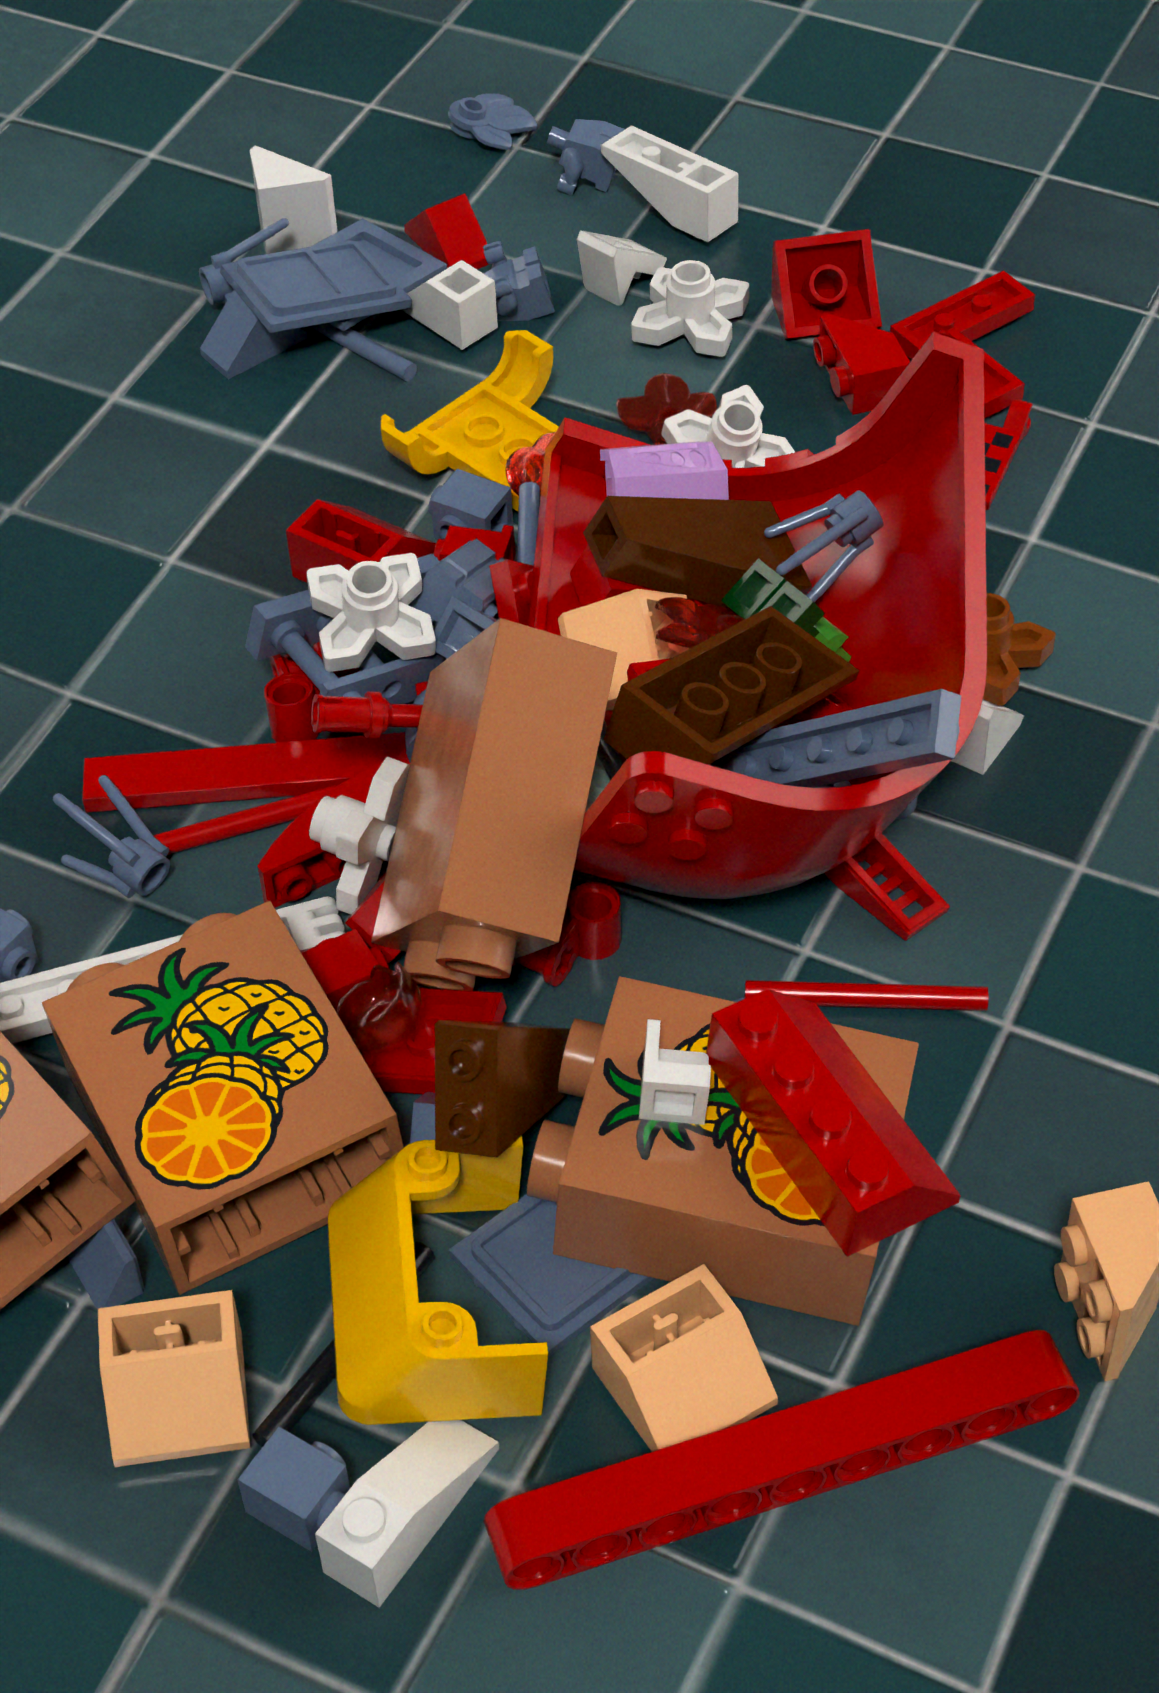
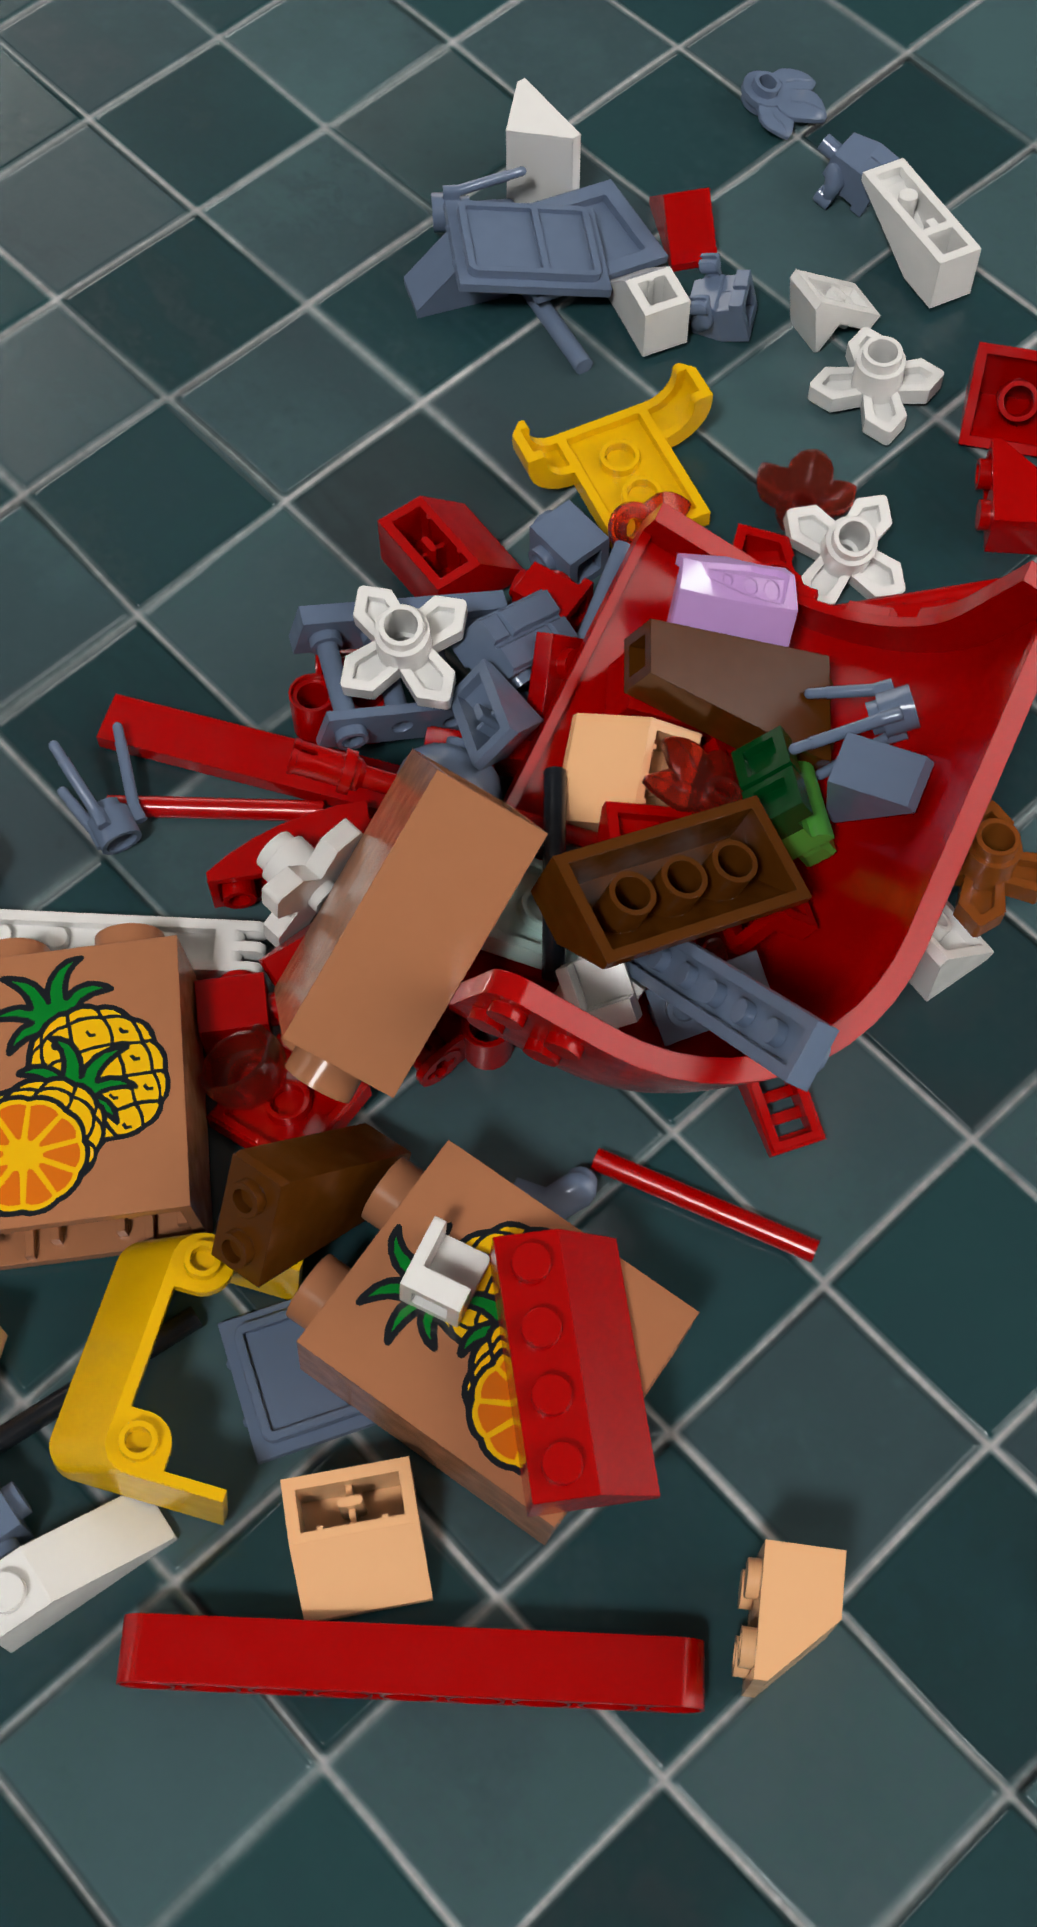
camera: 20 degrees right, 15 degrees up
none -> sand blue slope [826,732,934,823]

